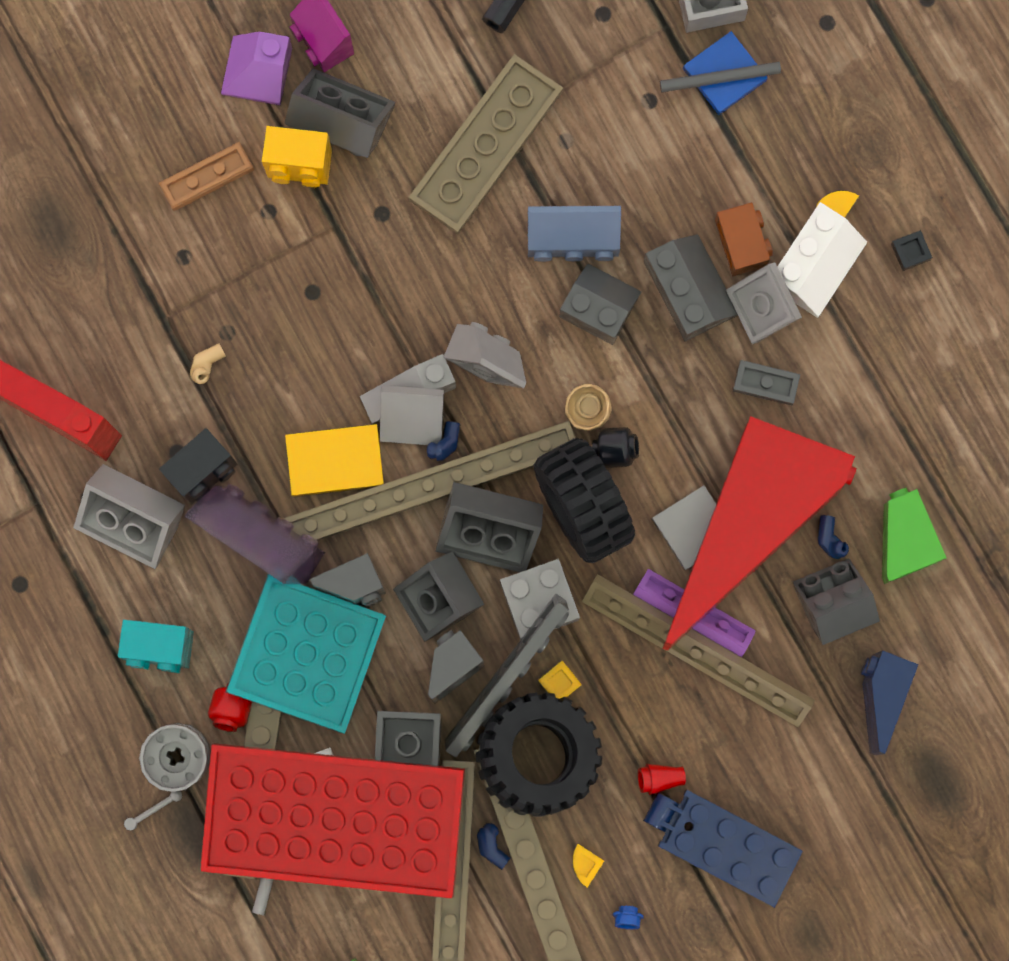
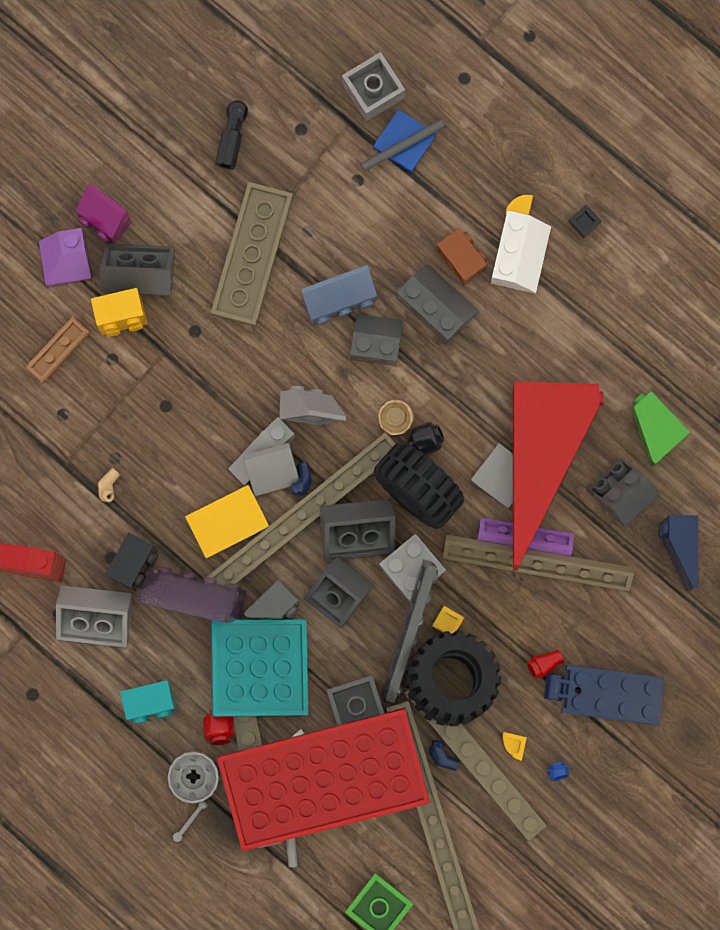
camera: 20 degrees left, 0 degrees up
dark grey slope [428,630,484,704] -> none
light grey tile [726,262,802,344] -> none
dark grey plate [733,360,801,406] -> none
dark blue arm [818,515,849,559] -> none

